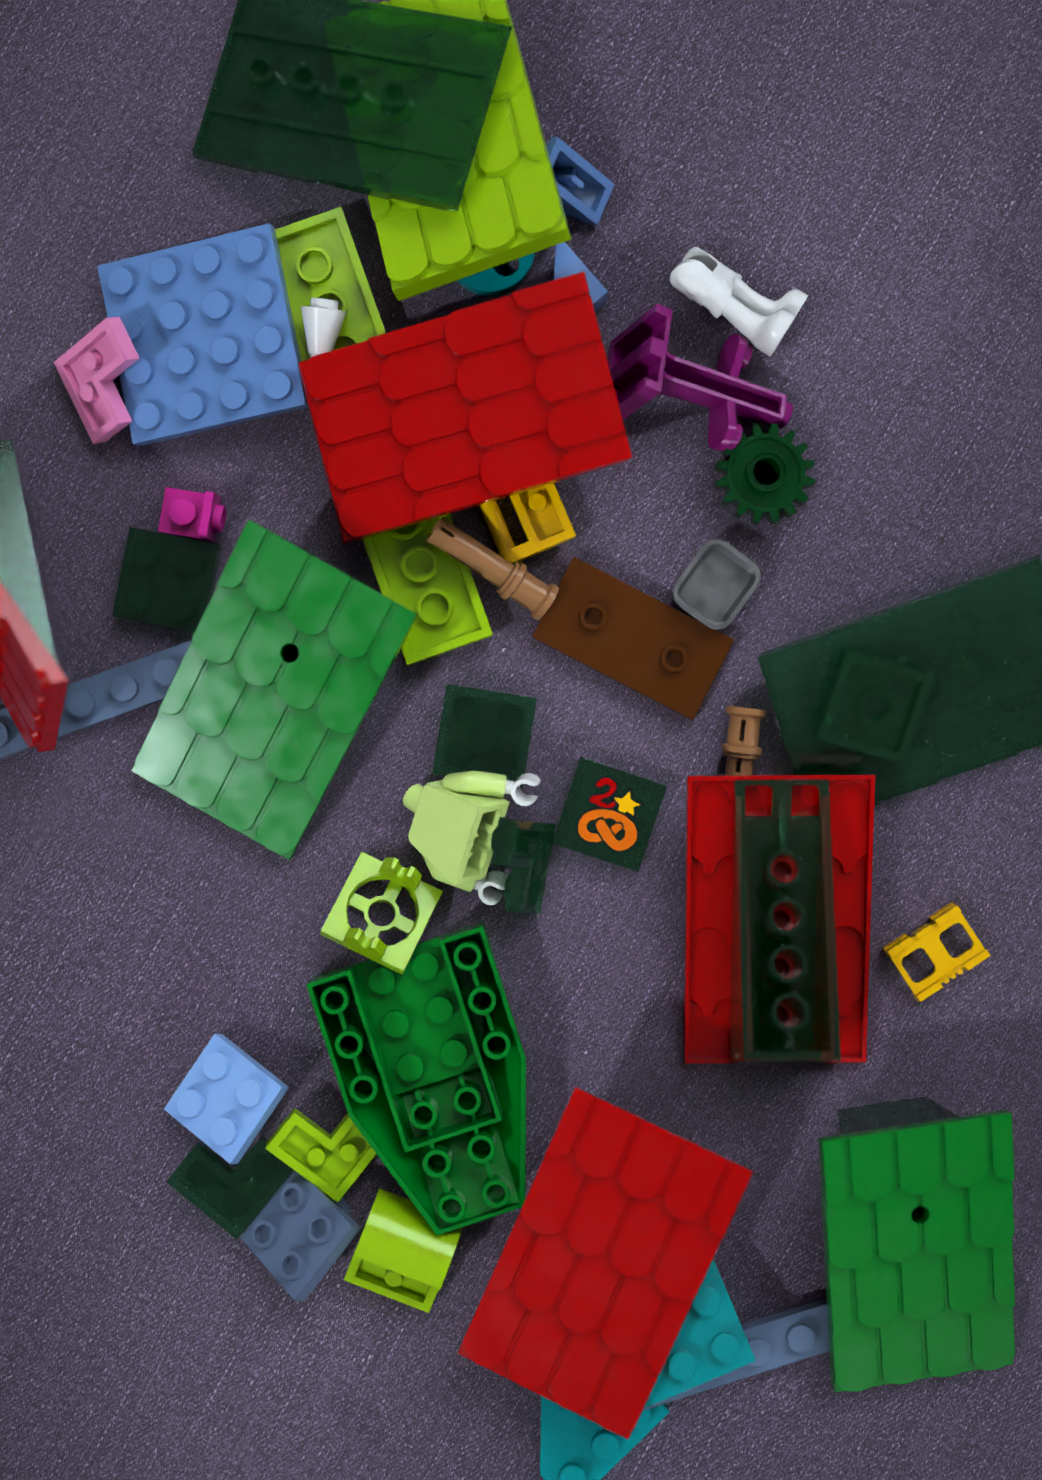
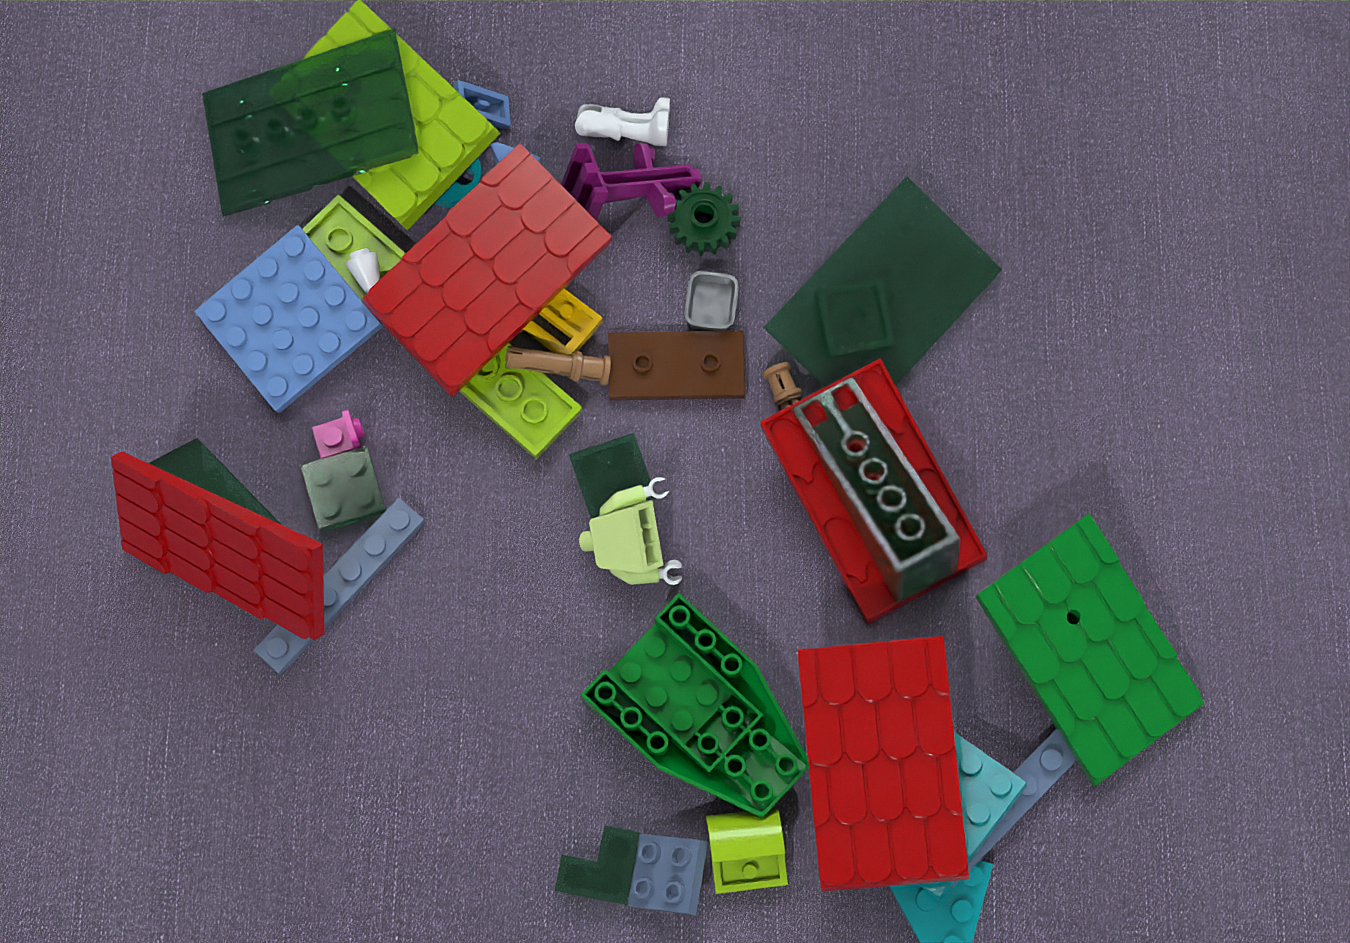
camera: 25 degrees left, 15 degrees down
bright pink plate [53,317,140,444] -> none
green piece [131,519,418,860] -> none
light blue plate [164,1034,289,1164] -> none
lime plate [265,1107,376,1202] -> none
lime piece [320,852,443,975] -> none
clear green plate [491,817,556,913] -> none
clear green tile [552,757,667,872] -> none
yellow piece [882,902,991,1002] -> none

